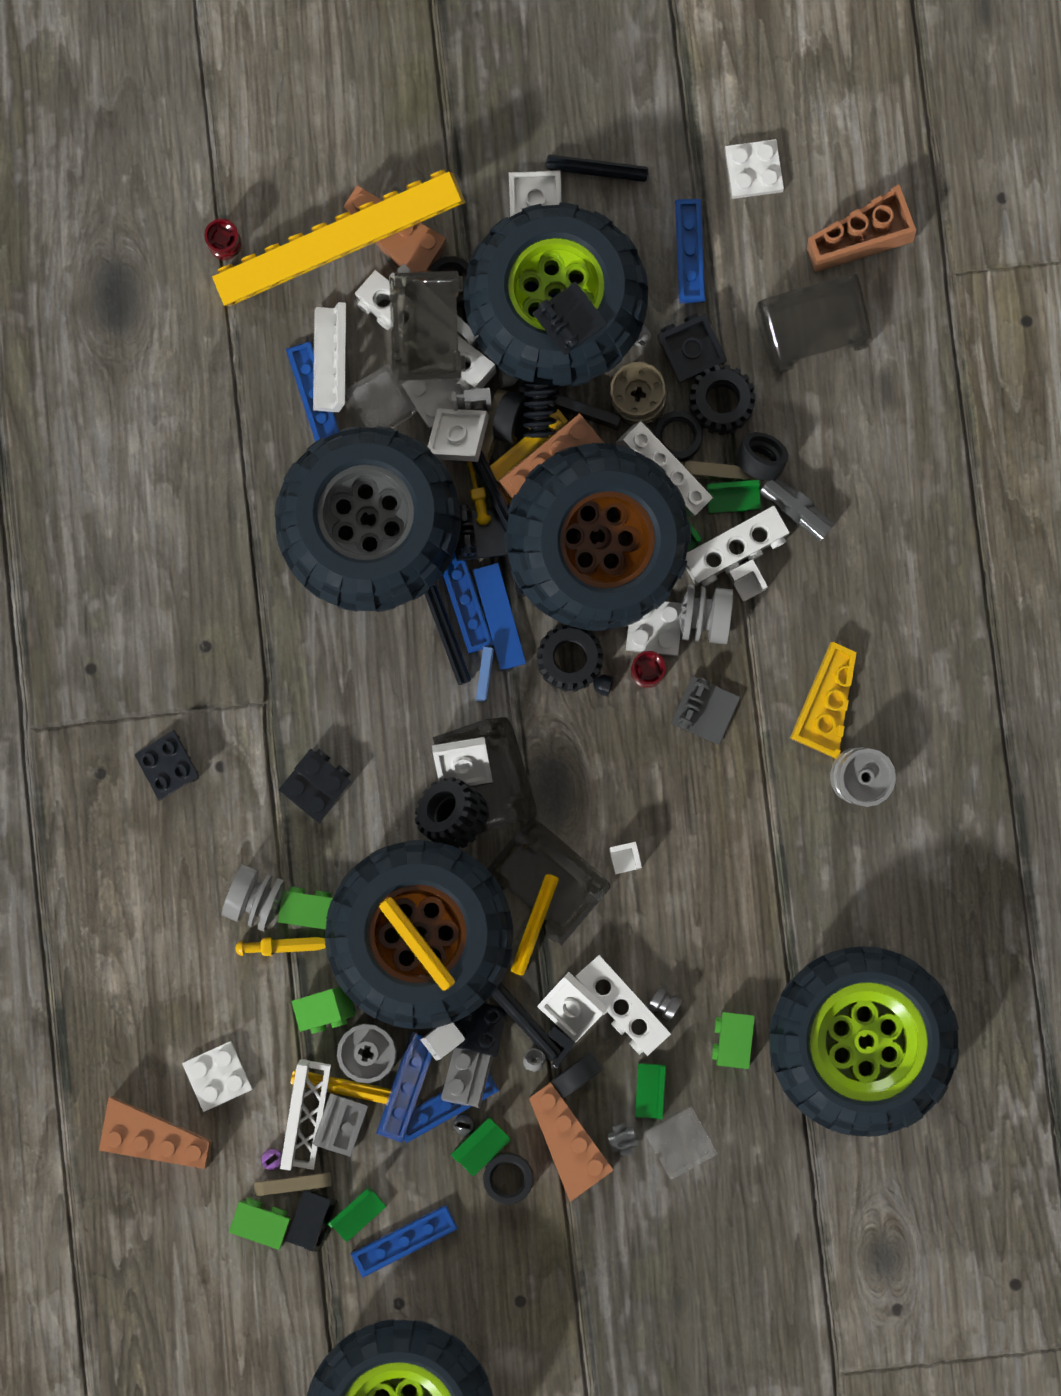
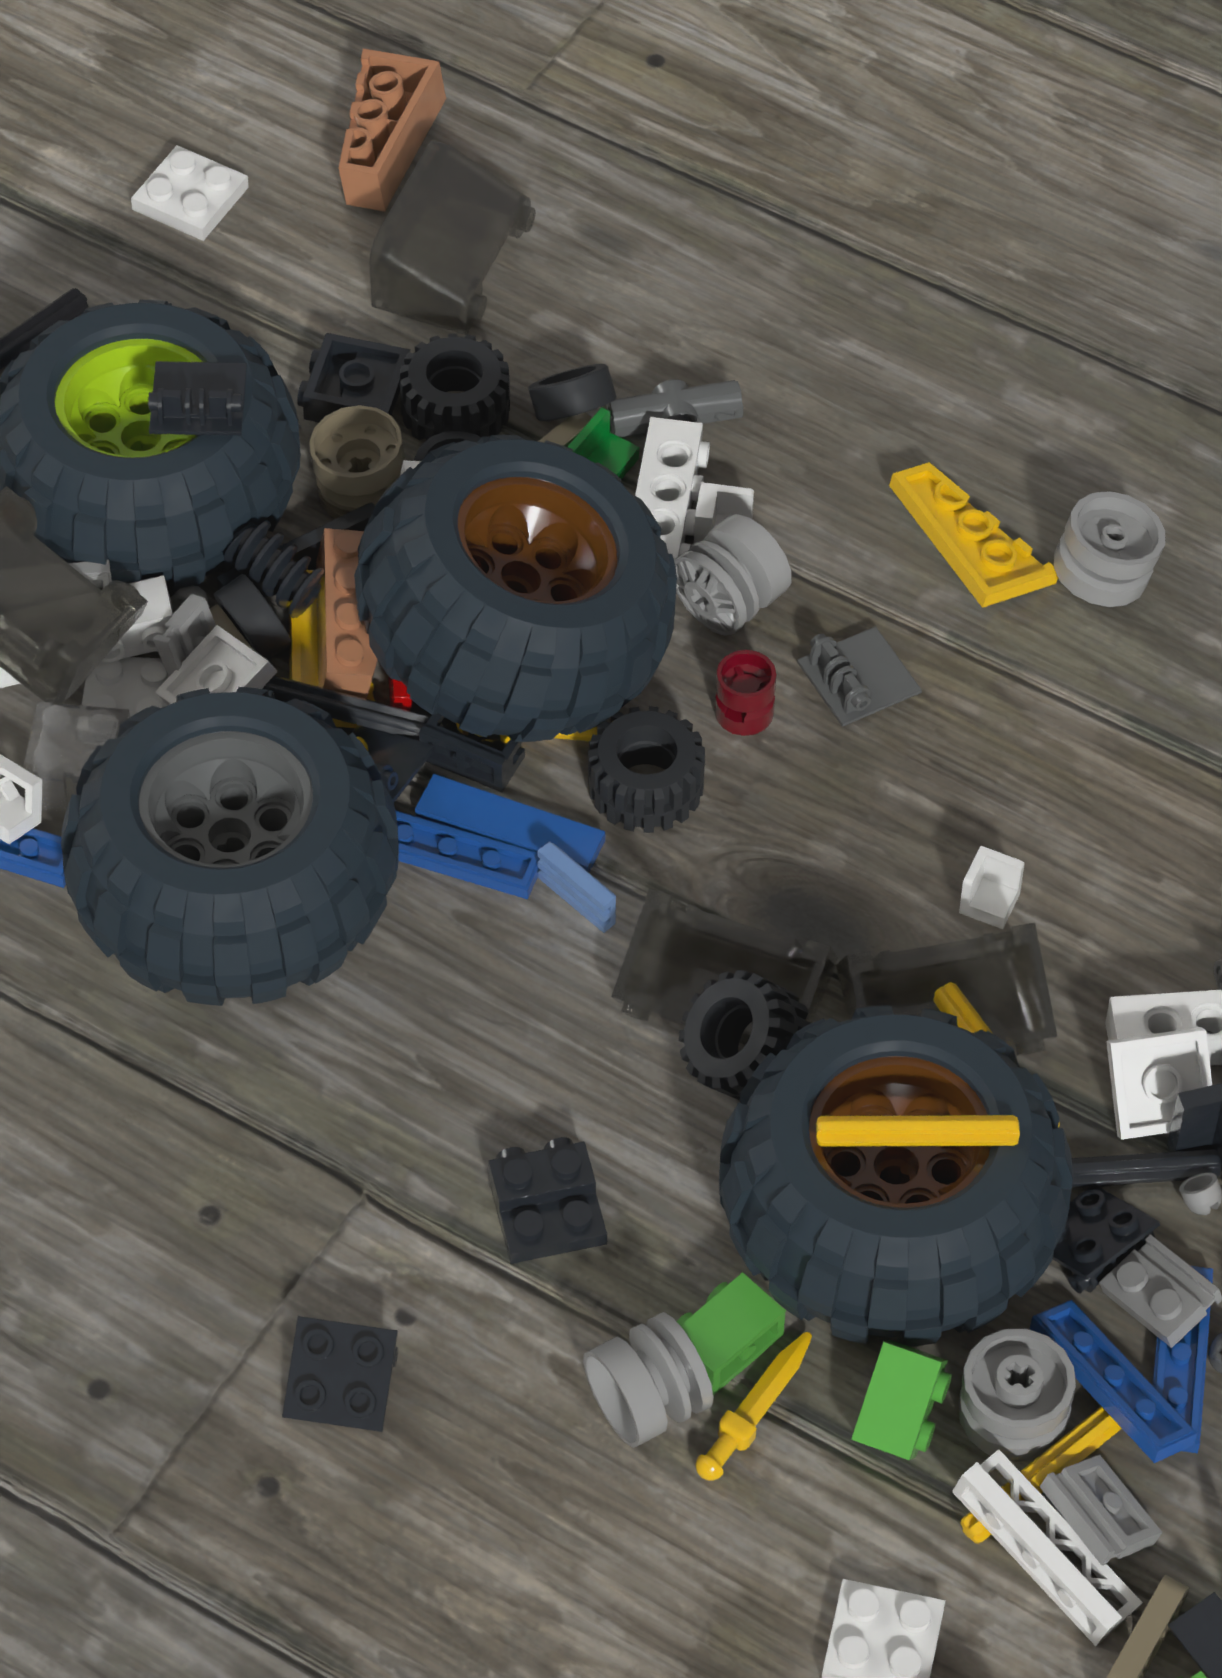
camera: 55 degrees left, 30 degrees down
medium lavender hinge [261,1149,282,1170] -> none
white panel [420,1023,465,1061] -> none
black axle [425,585,471,685] -> none
white plate [432,737,493,786] -> none
black hinge [593,674,614,697] -> none
white plate [625,601,682,657] -> none
blue tile [675,199,705,304] -> none

